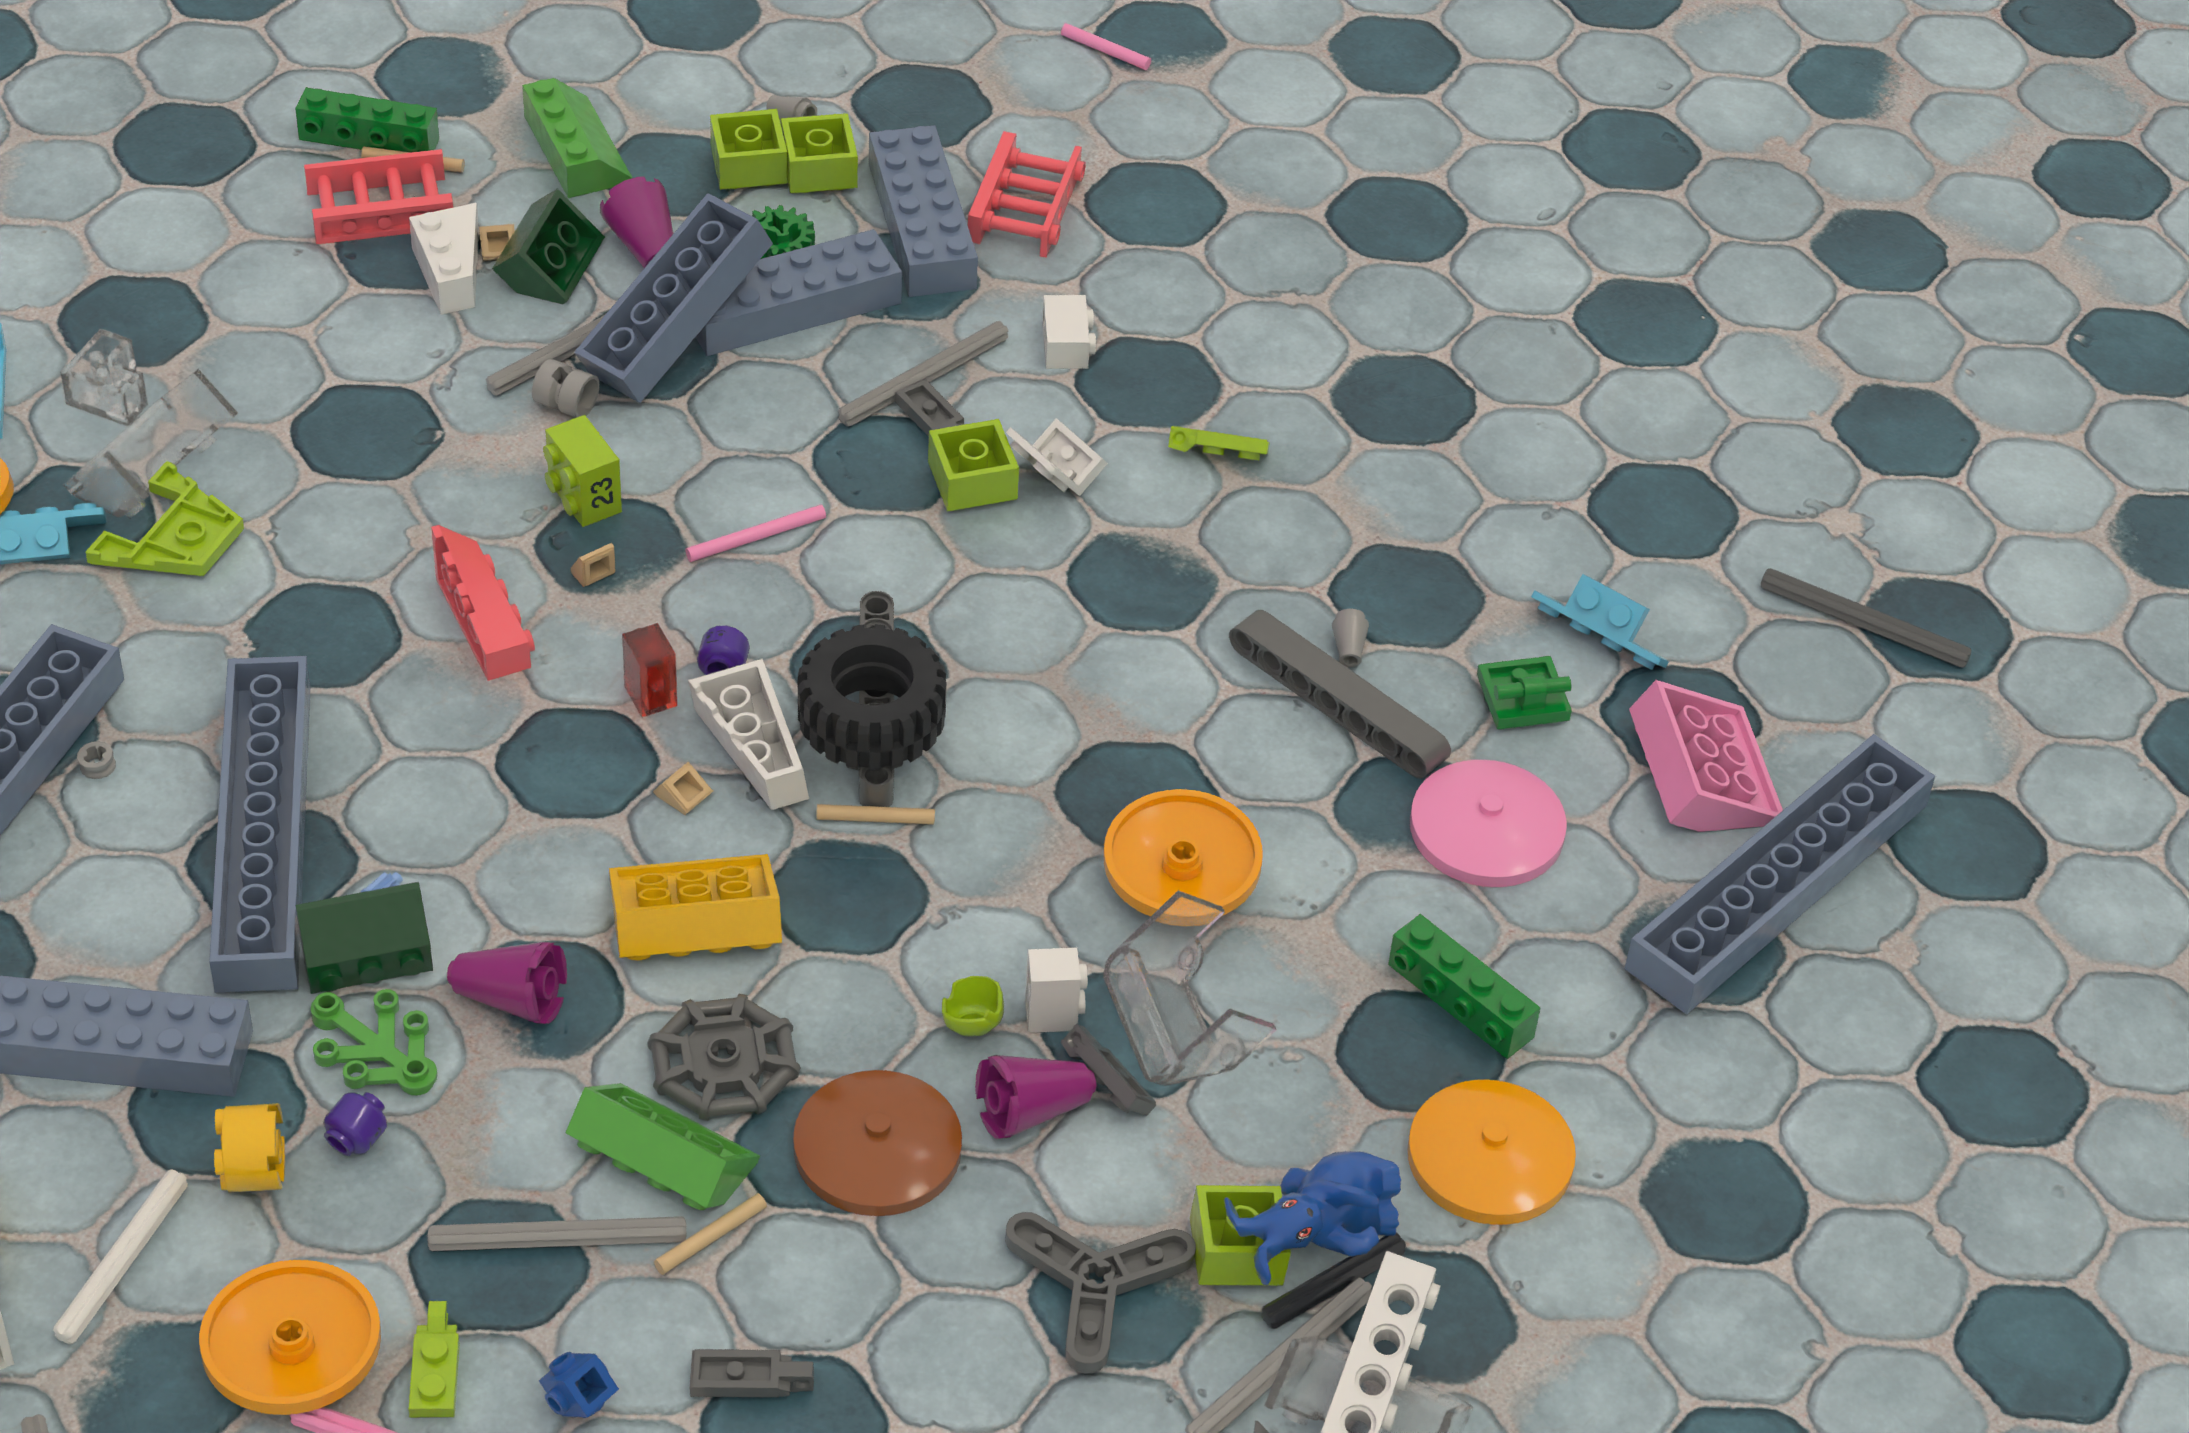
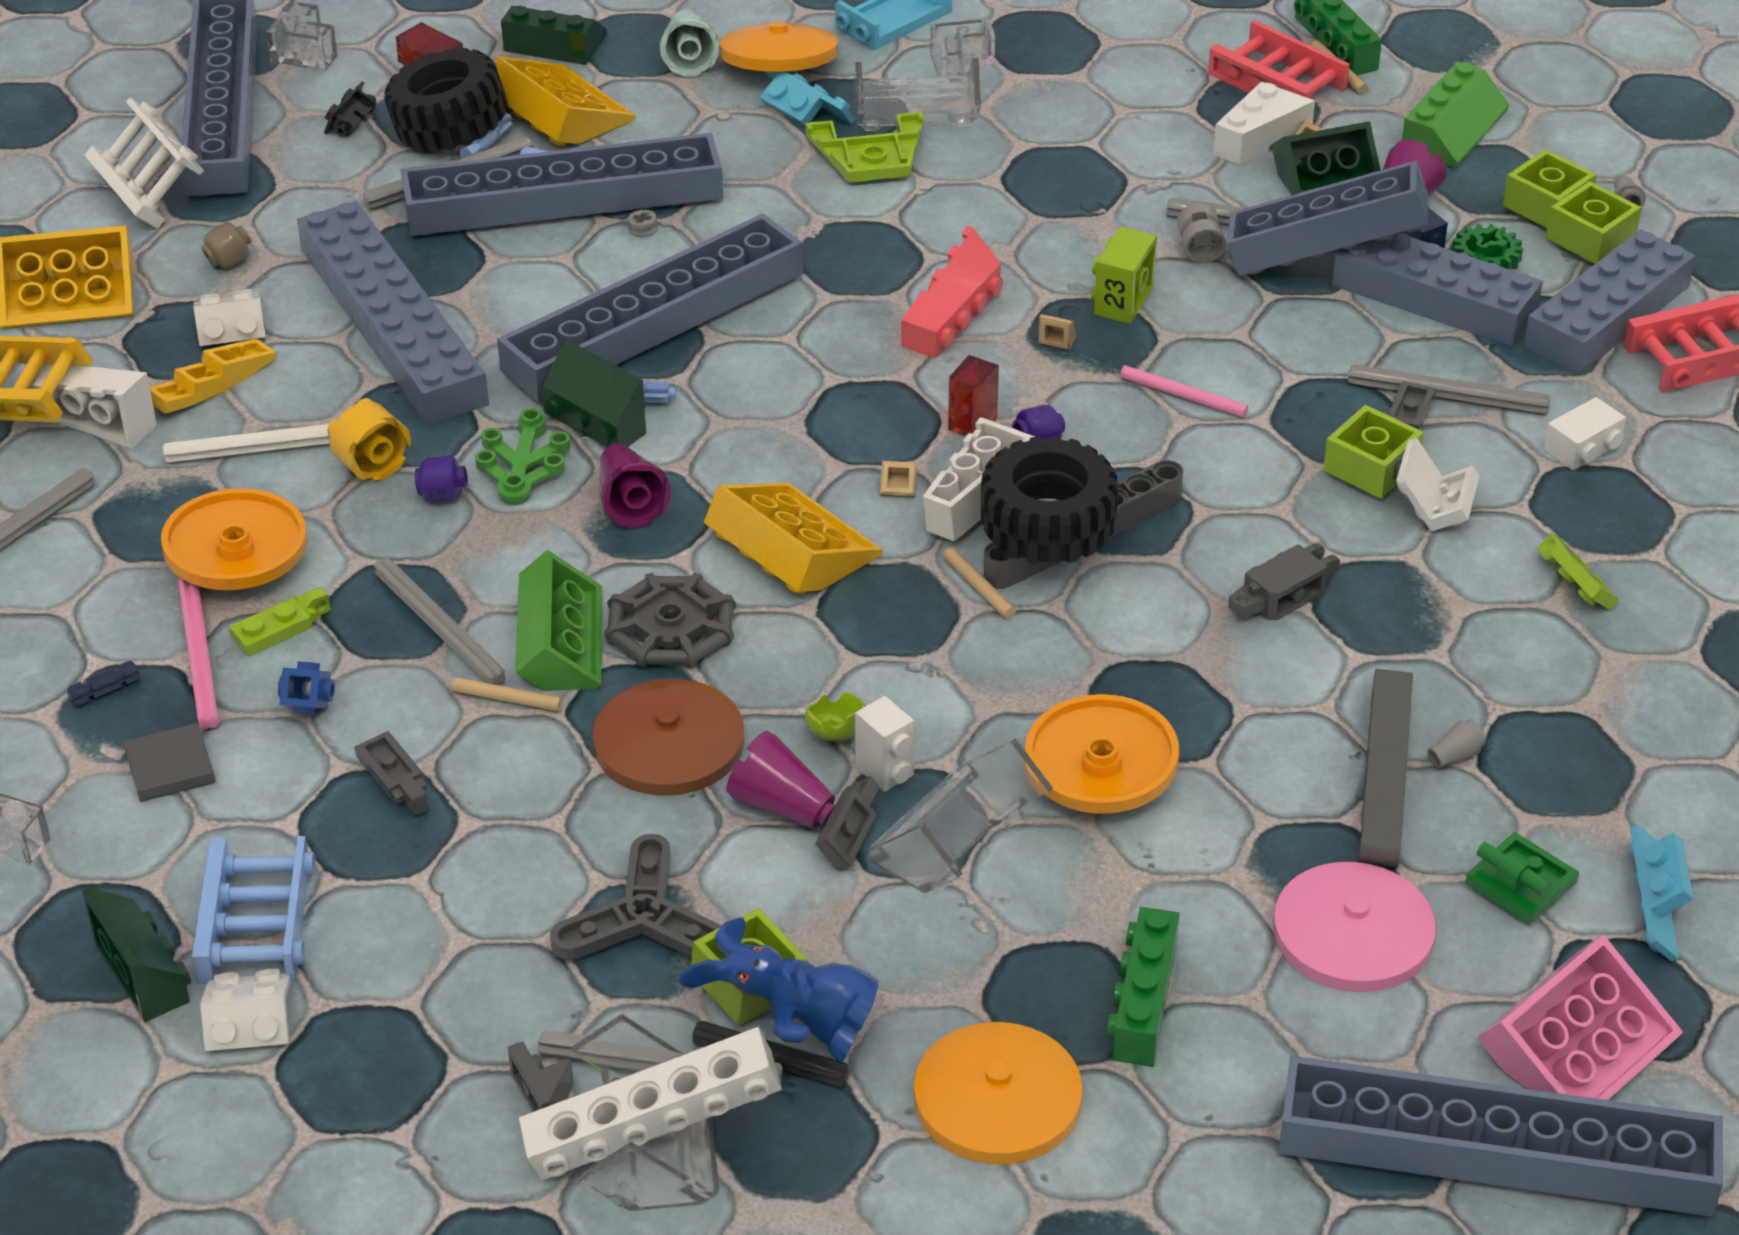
camera: 60 degrees right, 5 degrees down
none -> dark grey hinge [1228,543,1341,620]

